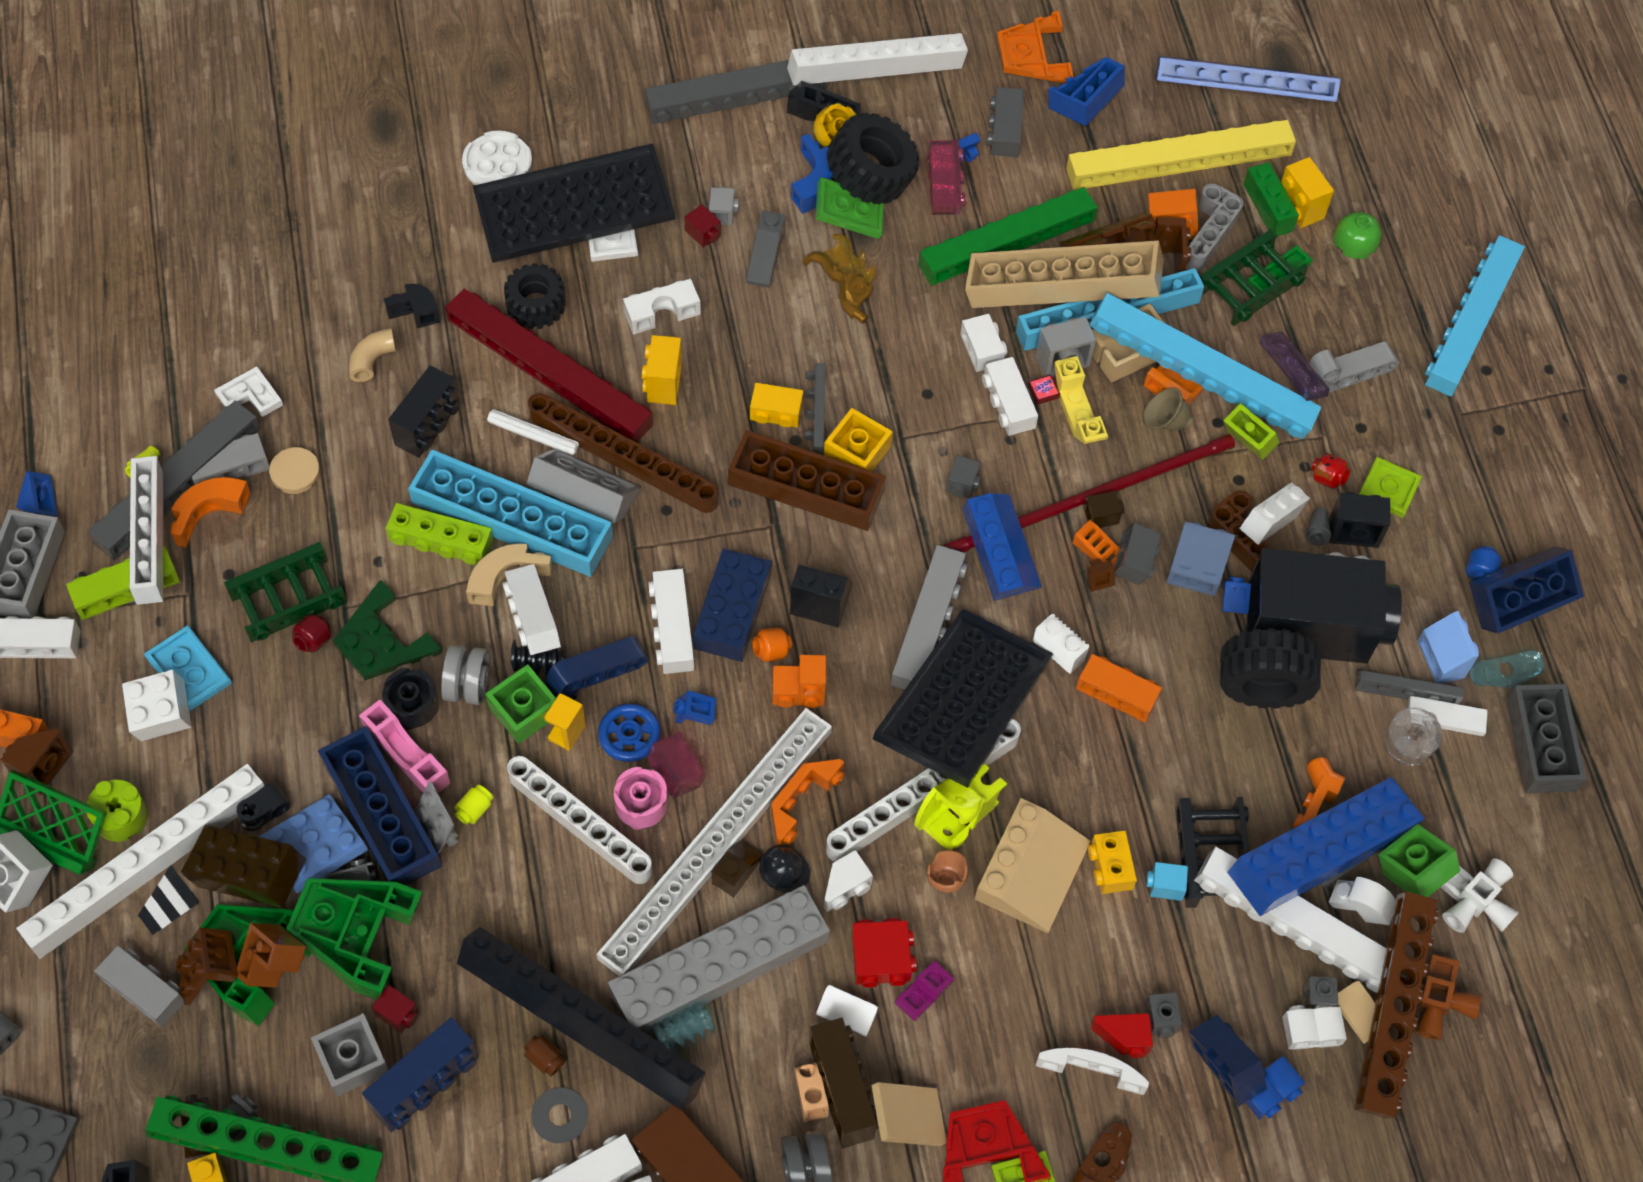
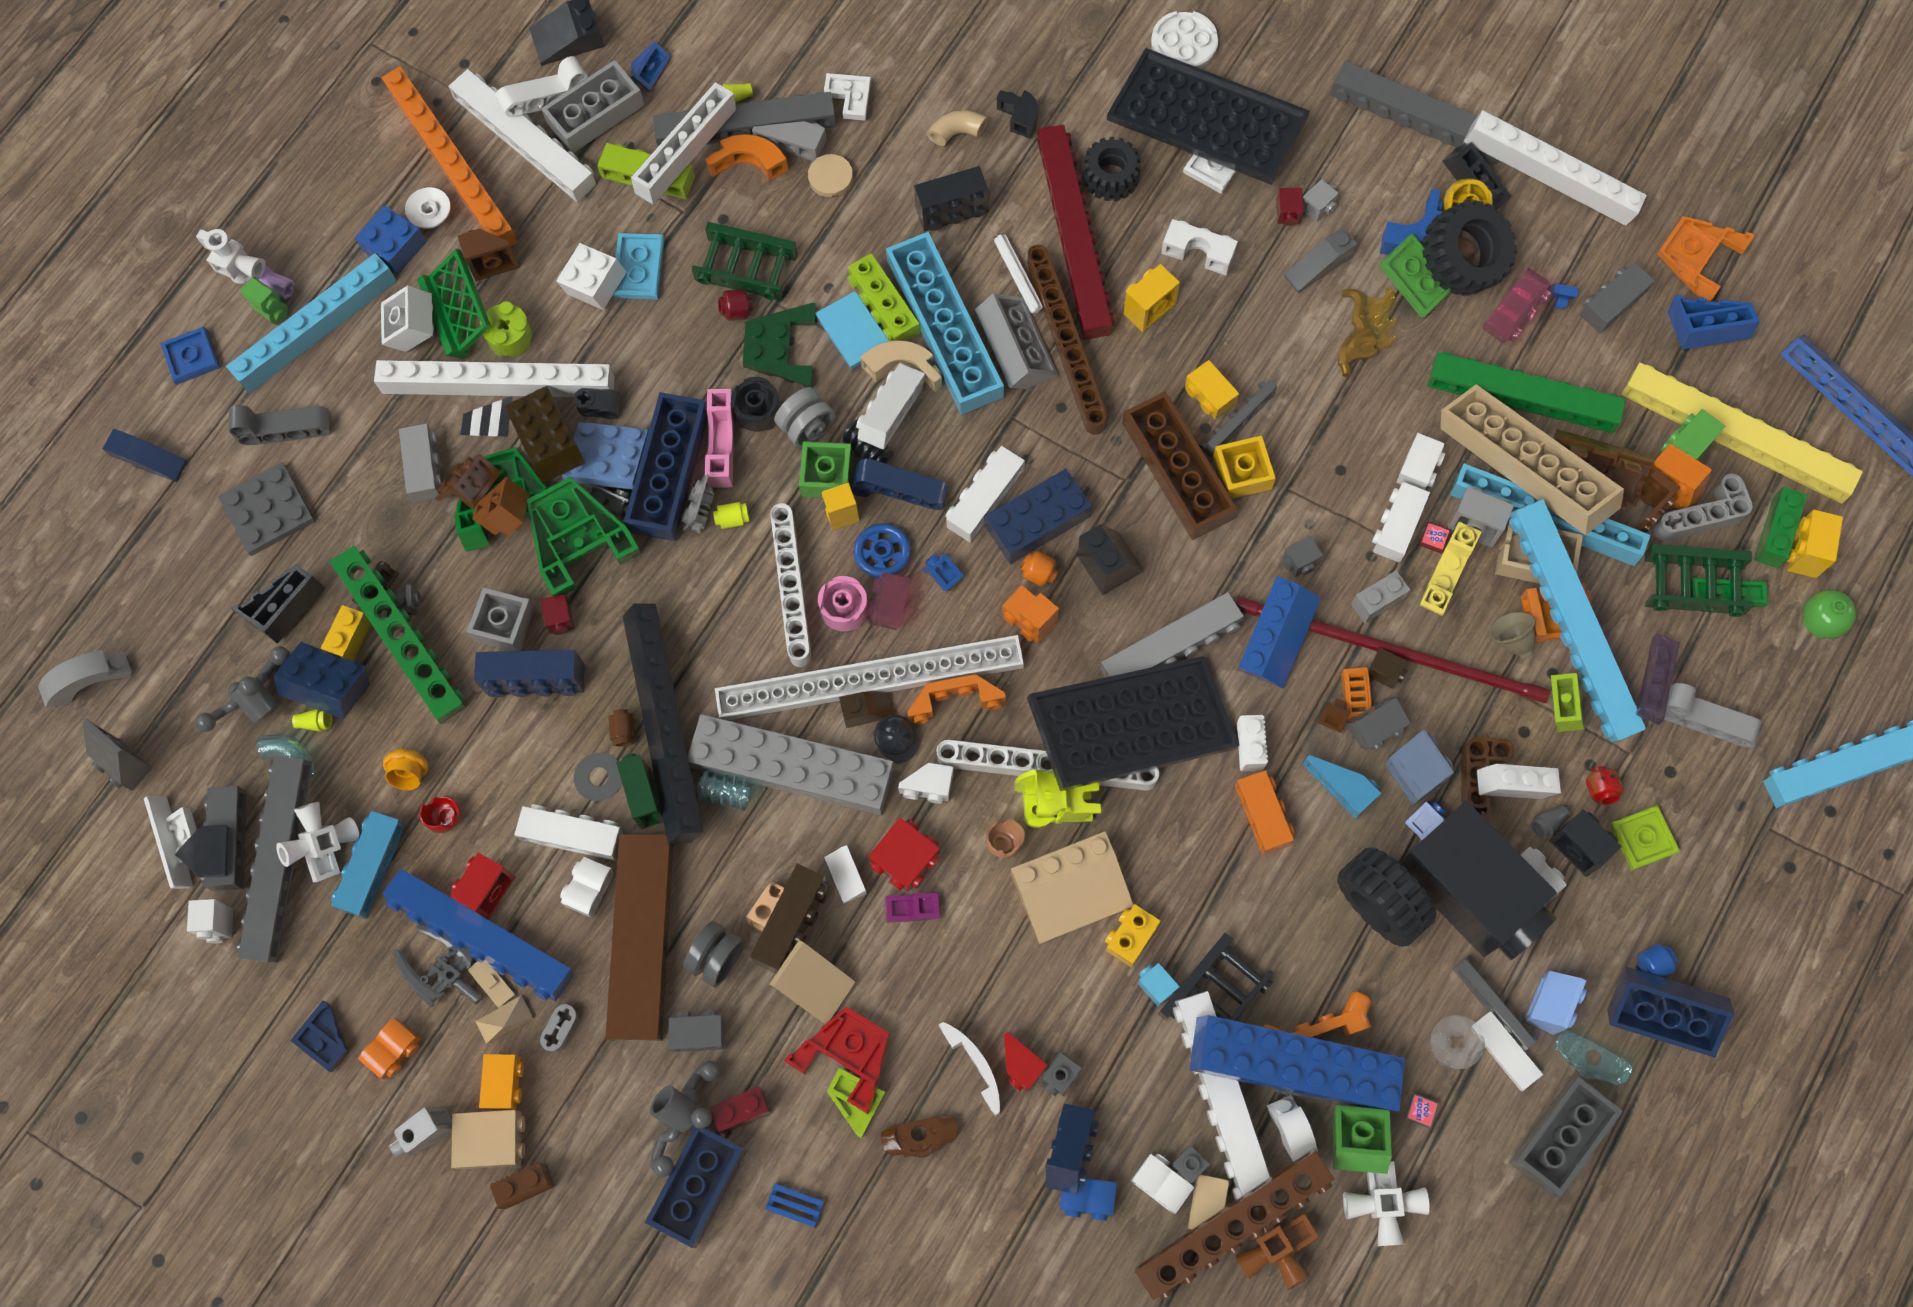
camera: 50 degrees right, 10 degrees up
none -> dark green brick [616,754,664,829]
none -> medium azure tile [815,291,889,370]
none -> dark azure slope [1302,755,1381,819]
none -> light grey brick [1351,571,1410,624]
none -> tile [1404,1093,1439,1129]
none -> bright green brick [1659,409,1726,460]

